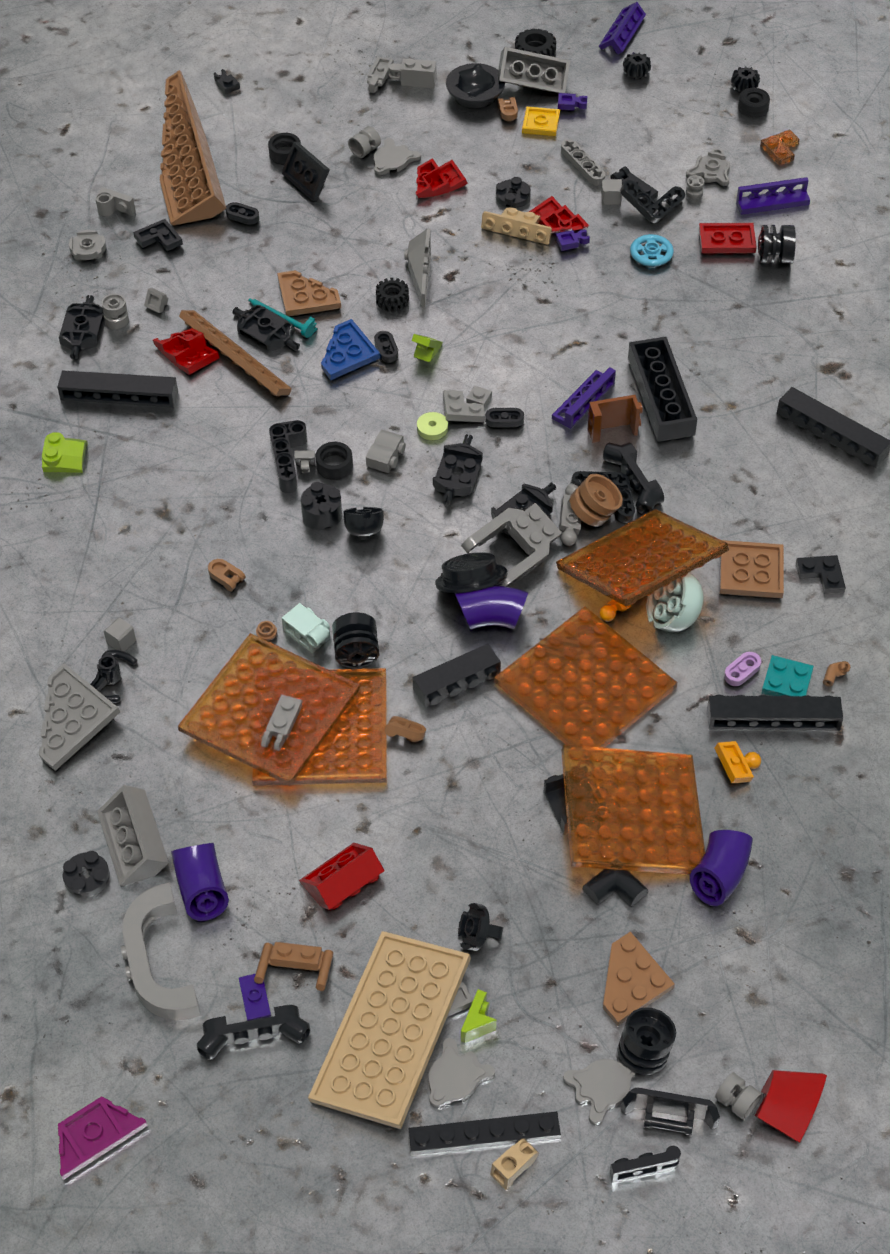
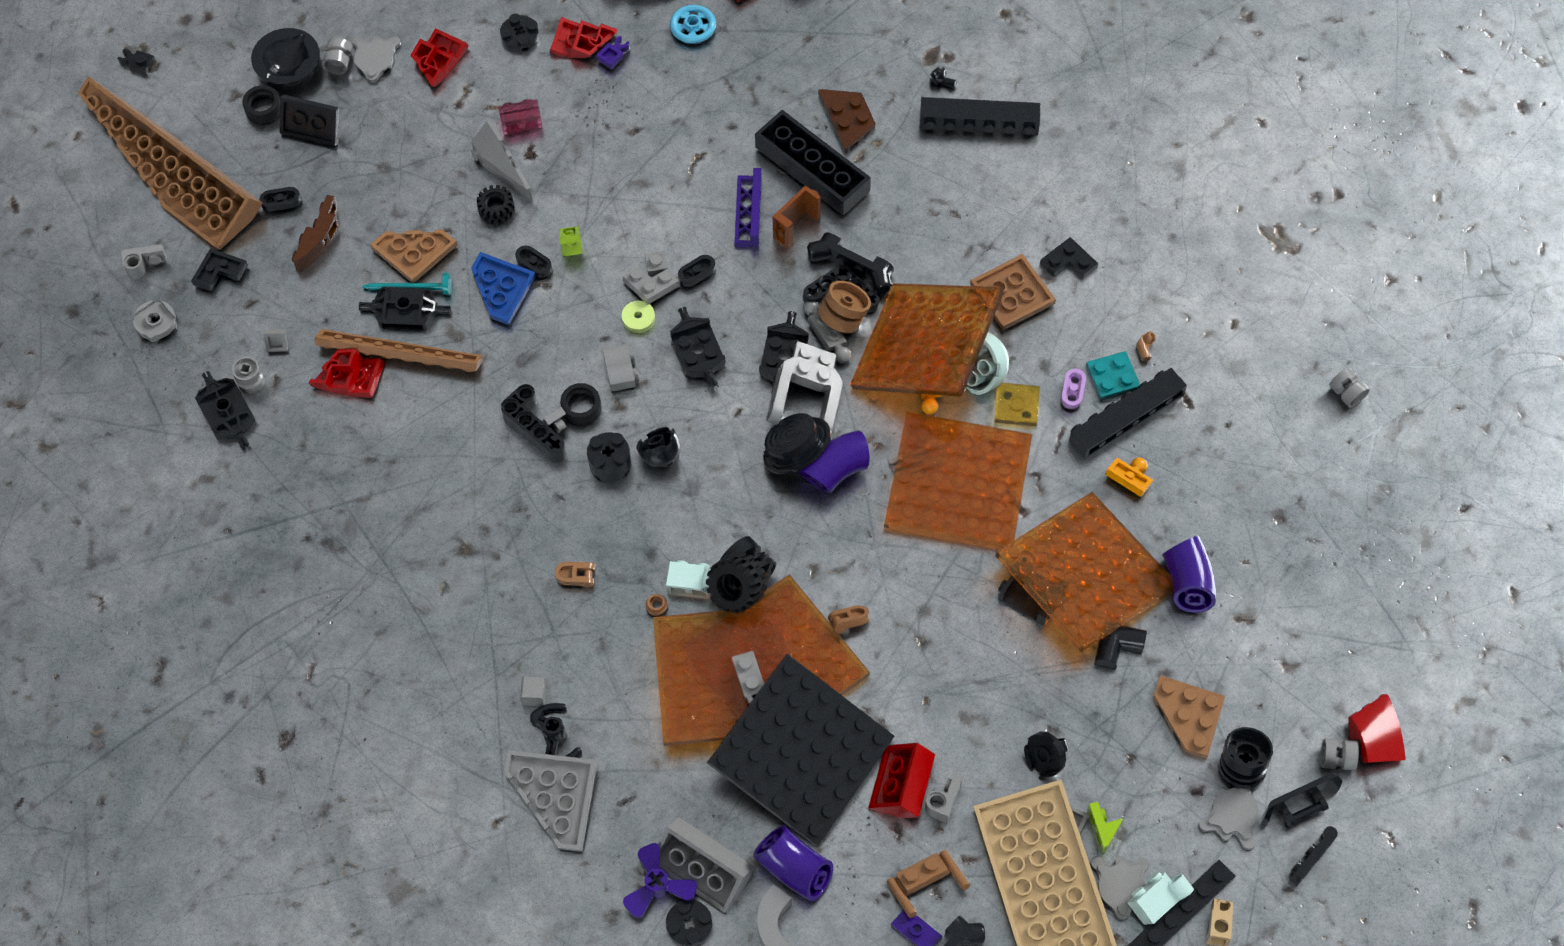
camera: 35 degrees left, 10 degrees up
lime slope [42,432,88,473] -> none
black brick [57,370,178,407] -> none
black brick [412,644,501,708] -> none
tan bracket [481,208,552,245] -> none
none -> black piece [251,28,320,87]
none -> reddish brown slope [292,195,339,272]
none -> clear pink brick [498,99,542,135]
none -> dark purple piece [623,843,697,918]
none -> black tyre [706,552,767,614]
none -> black plate [707,654,895,847]
none -> reddish brown wing [818,89,876,153]
none -> light grey plate [925,772,963,823]
none -> black plate [930,67,957,88]
none -> clear yellow tile [994,383,1040,427]
none -> light aqua hinge [1127,872,1194,925]

